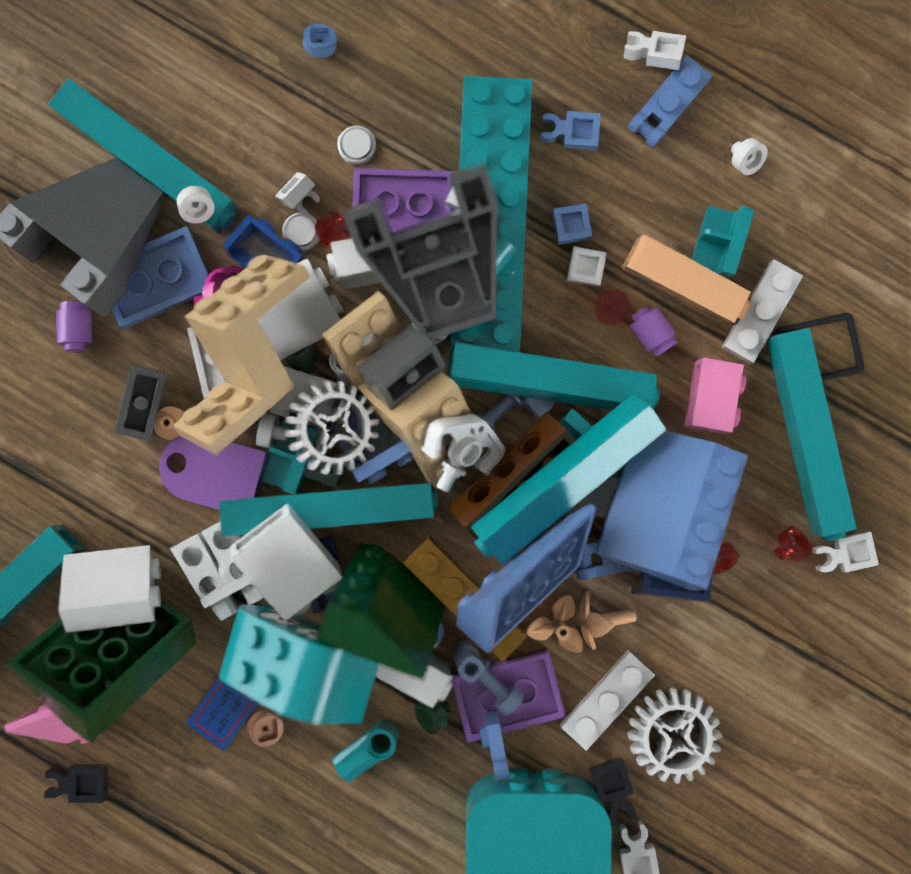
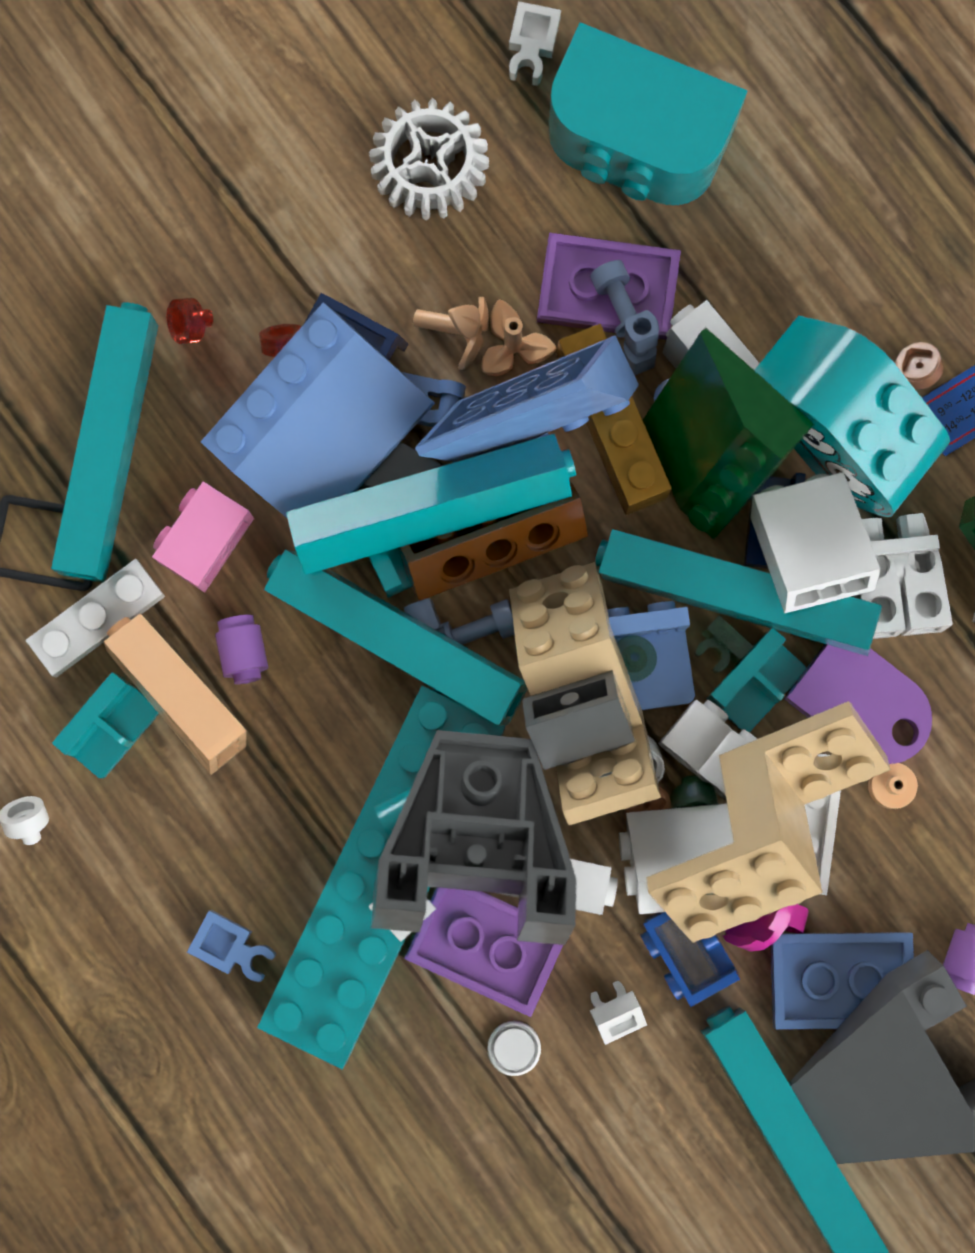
camera: 155 degrees left, 5 degrees down
dark grey brick [114,363,167,441] -> none
white tile [177,186,214,223] -> none
white tile [256,413,289,448] -> none
white piece [282,213,321,252] -> none
white gear [285,381,379,475] -> none
medium blue tile [303,24,337,58] -> none
clear red tile [315,212,350,248] -> none
teal piece [331,720,399,783] -> none
clear green tile [415,700,451,734] -> none
white piece [422,414,505,492] -> none
medium blue plate [479,712,510,781] -> none
medium blue plate [552,203,592,245] -> none
white plate [560,650,655,751] -> none
white tile [566,246,607,287] -> none
black plate [589,757,638,826] -> none
clear red tile [594,289,630,325] -> none
white plate [623,31,686,70] -> none
medium blue plate [627,55,712,149] -> none
white plate [811,531,879,572] -> none

